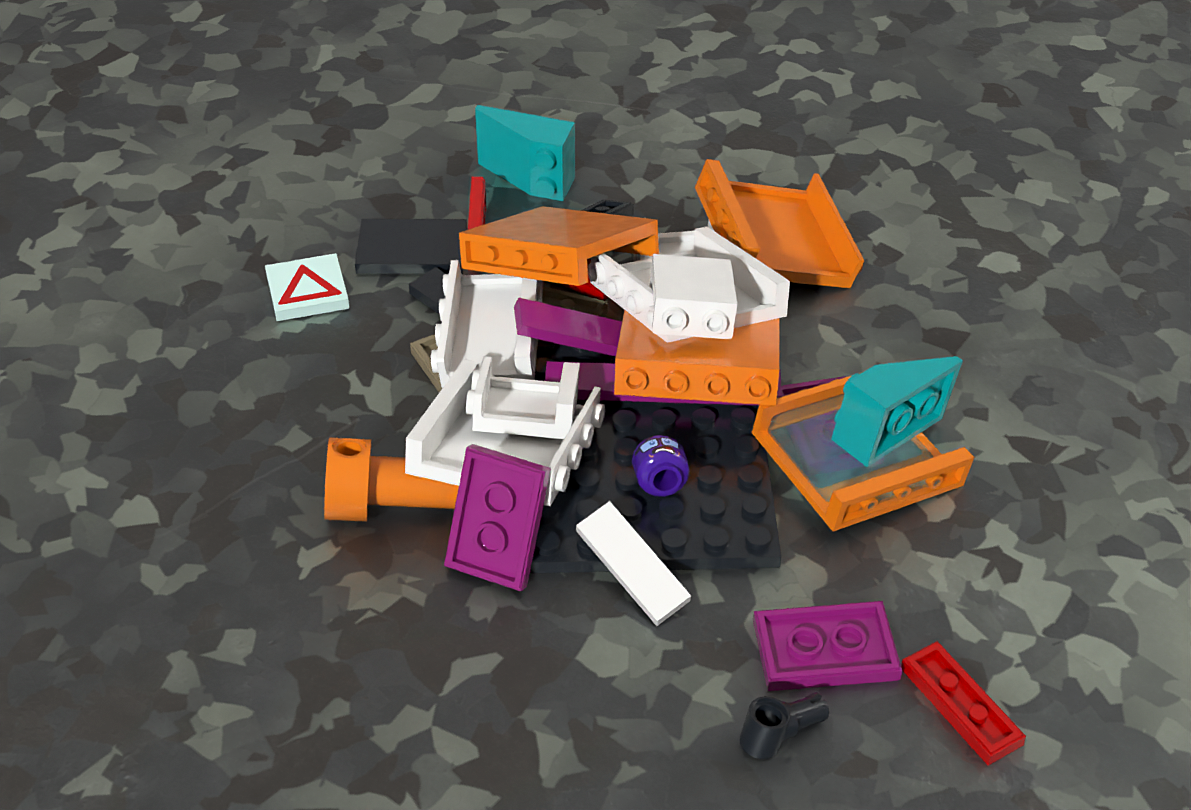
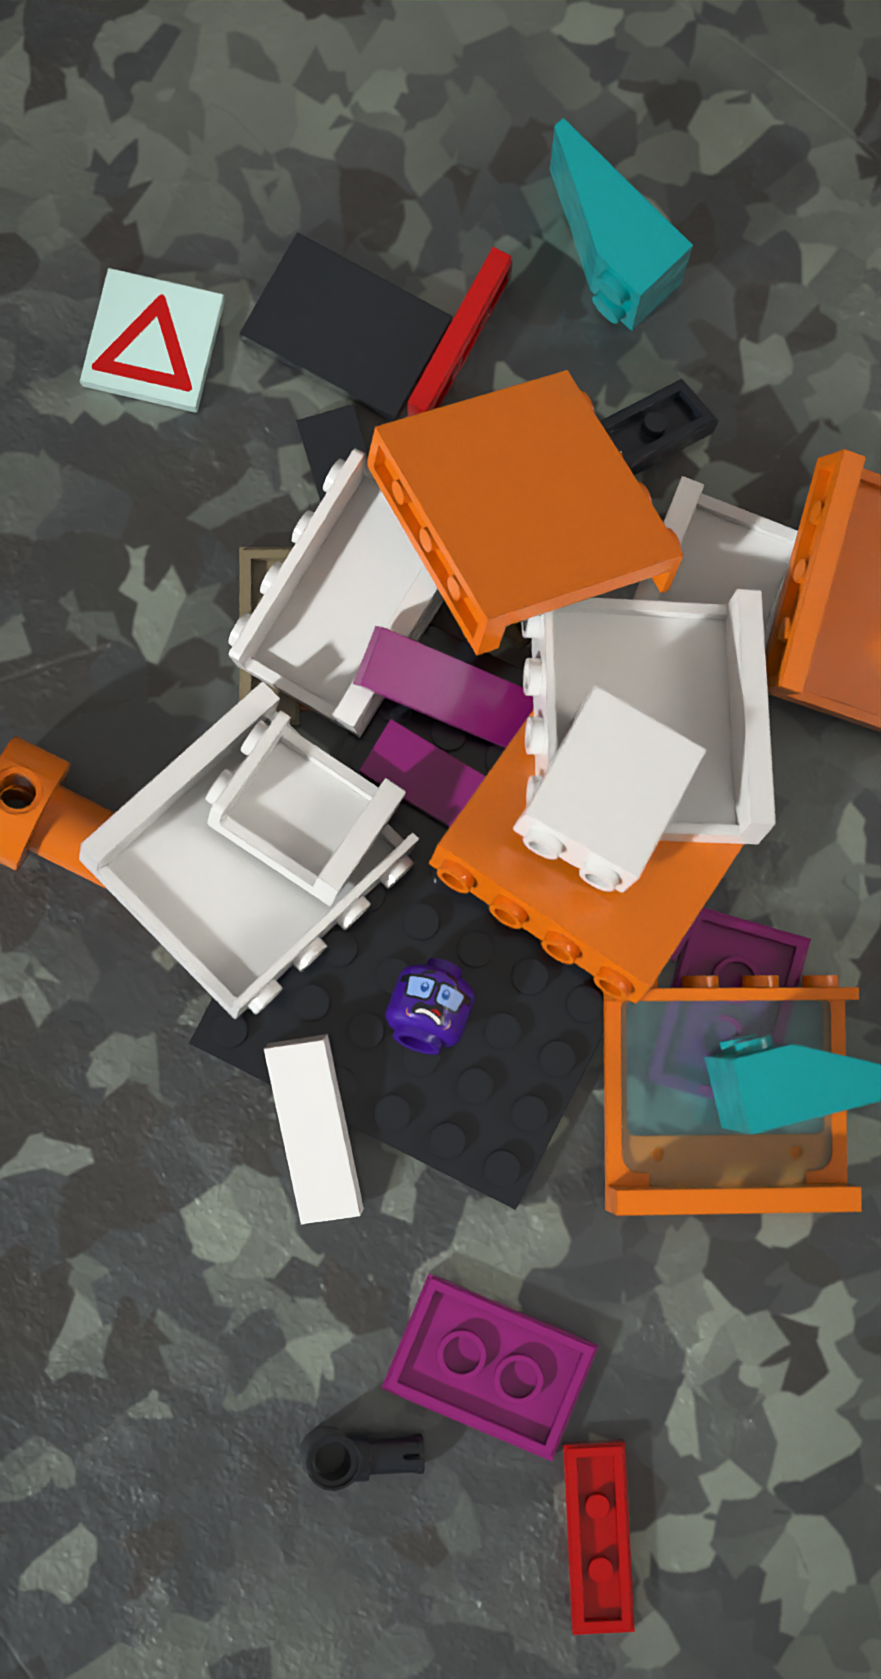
camera: 30 degrees right, 40 degrees up
magenta tile [444,444,551,591] -> none

